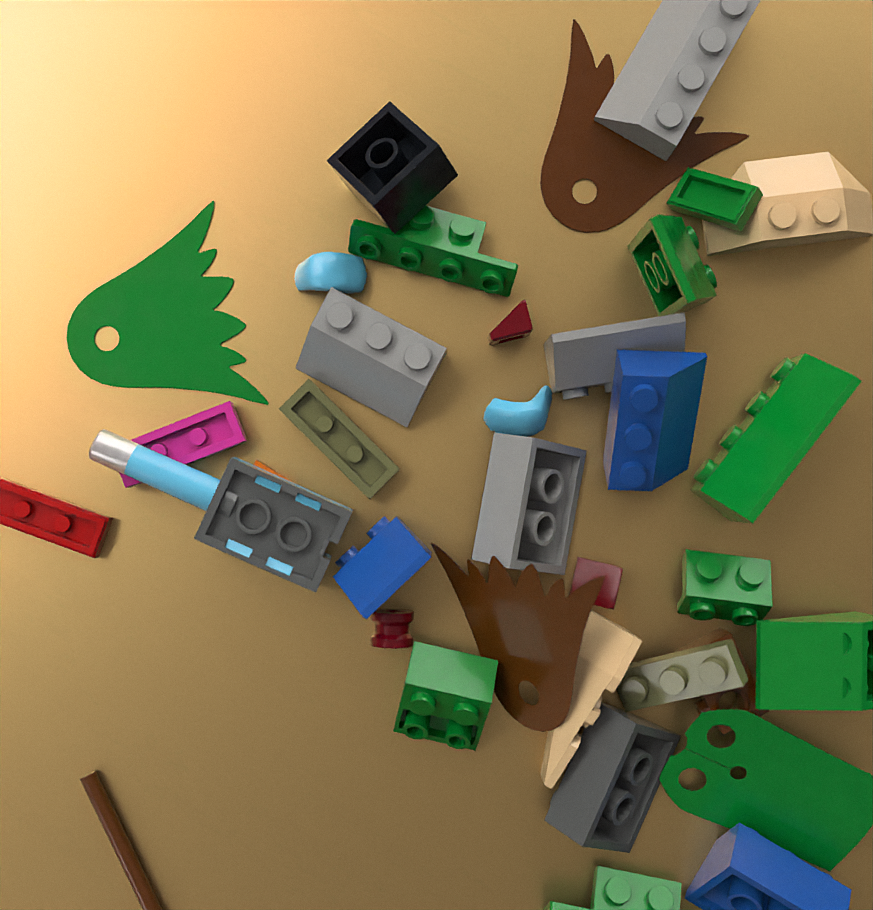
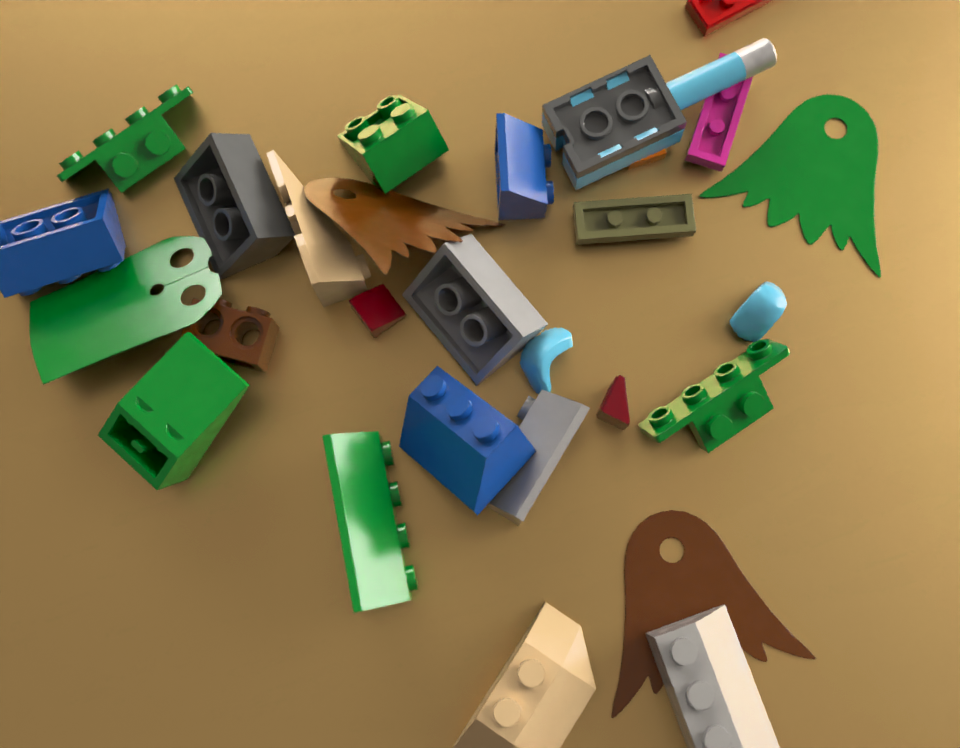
camera: 130 degrees right, 10 degrees down
light grey slope [296,287,447,427] -> none
black brick [326,101,458,234] -> none
dark red wheel [370,609,414,649] -> none
olive plate [616,639,748,712] -> none
green slope [627,215,717,316] -> none
green tile [667,167,763,232] -> none
green bracket [677,549,773,626] -> none

